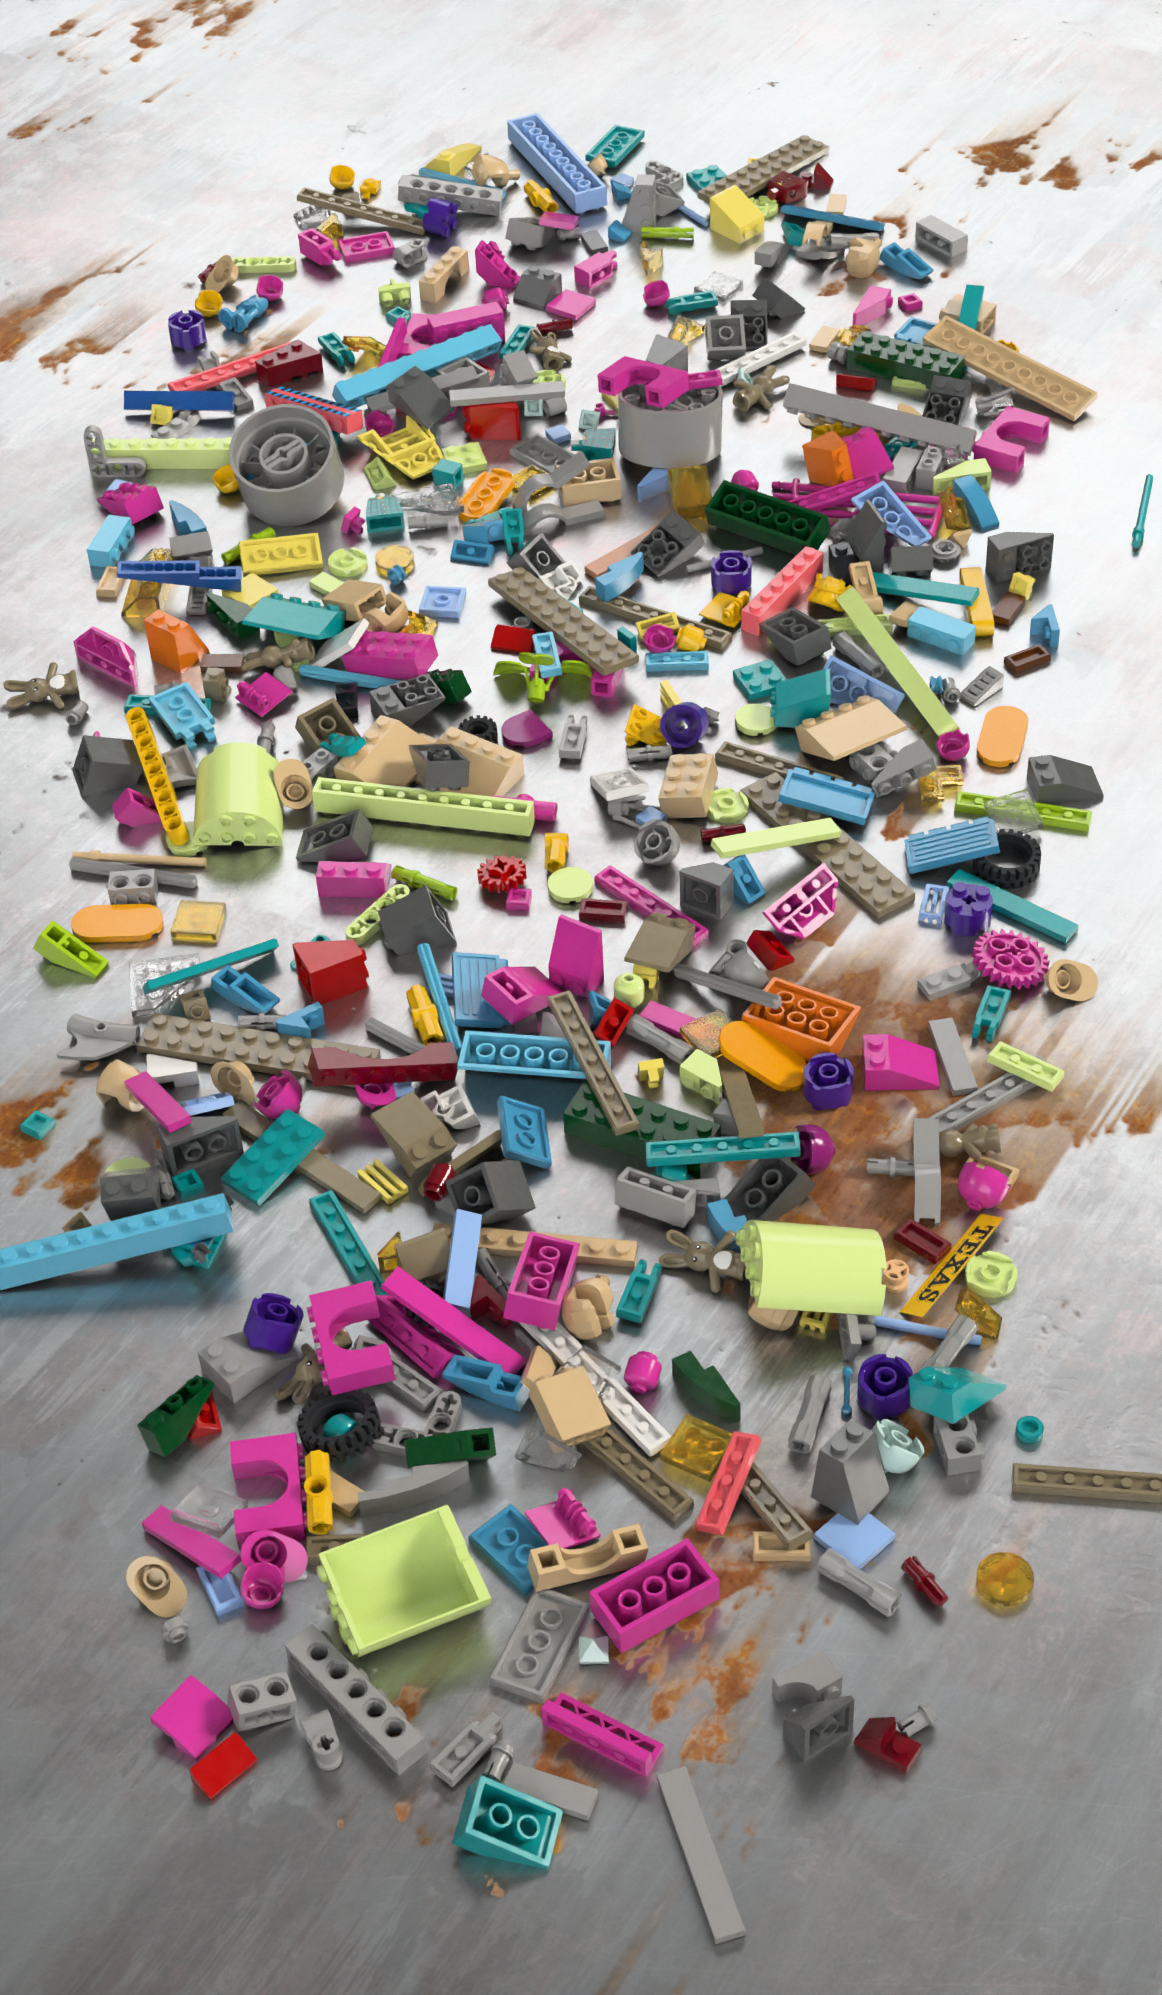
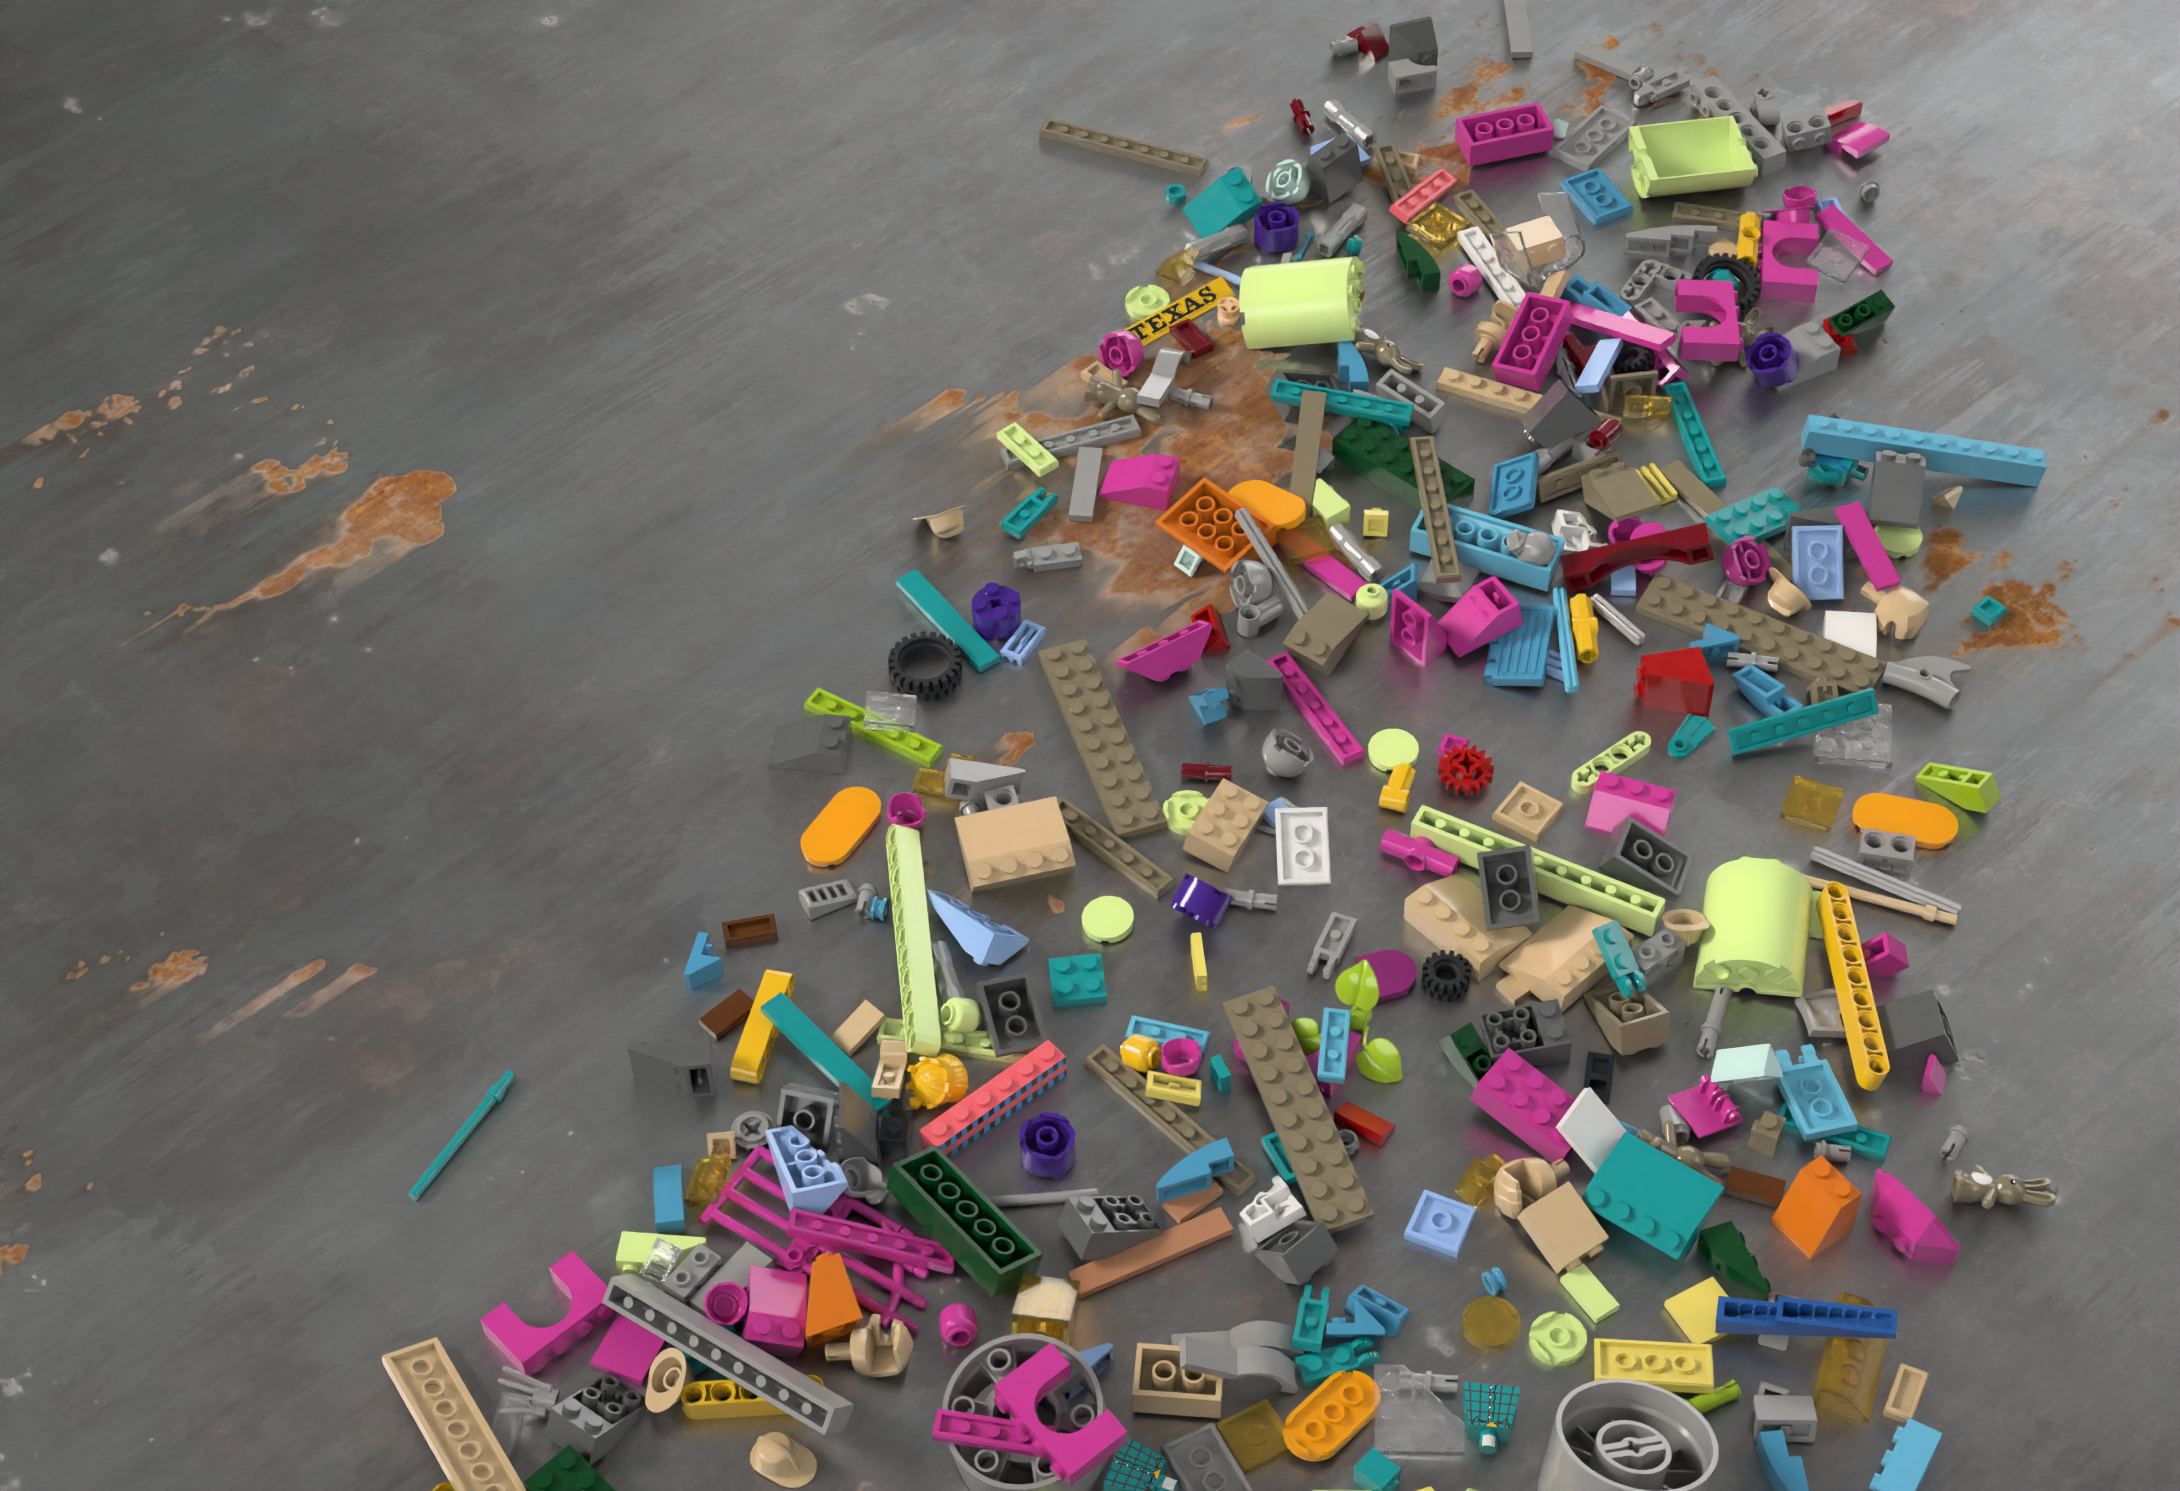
camera: 165 degrees left, 5 degrees up
tan piece [126,1555,187,1618] -> none
dark pink tile [340,506,365,534] -> none
dark grey slope [378,885,457,956] -> none
lime pin [391,865,458,901] -> none
dark green slope [404,1427,496,1468] -> none
teal slope [452,1775,563,1869] -> none
dark pink hinge [524,1488,601,1549] -> none
tan arch [527,1524,648,1592] -> none
dark pink fence [541,1692,664,1777] -> none
dark red tile [579,898,628,923] -> none
red slope [593,997,635,1050] -> none
teal hinge [616,1259,662,1323] -> none
yellow hinge [624,704,667,747] -> none
yellow hinge [699,591,750,628] -> none
light grey plate [703,707,720,724] -> none
yellowish green tile [711,818,841,859] -> none
teal slope [770,669,831,728] -> none
hinge [778,767,875,825] -> none
magenta cylinder [790,1125,836,1175] -> none
dark purple brick [803,1053,854,1111] -> none
dark azure hinge [904,816,1000,874] -> none
medium azure brick [907,606,976,656] -> none
dark pink gear [971,929,1050,990] -> none
clear yellow tile [976,1552,1034,1607] -> none
light yellow tile [1008,572,1035,600] -> none
none -> dark pink hair [704,1281,749,1326]
none -> tan piece [825,1314,913,1377]
none -> yellowish green head [940,997,982,1034]
none -> teal plate [1345,234,1363,257]
none -> tan tile [1492,781,1564,843]
none -> light grey hair [1506,530,1555,566]
none -> light aqua slope [1711,1043,1783,1084]

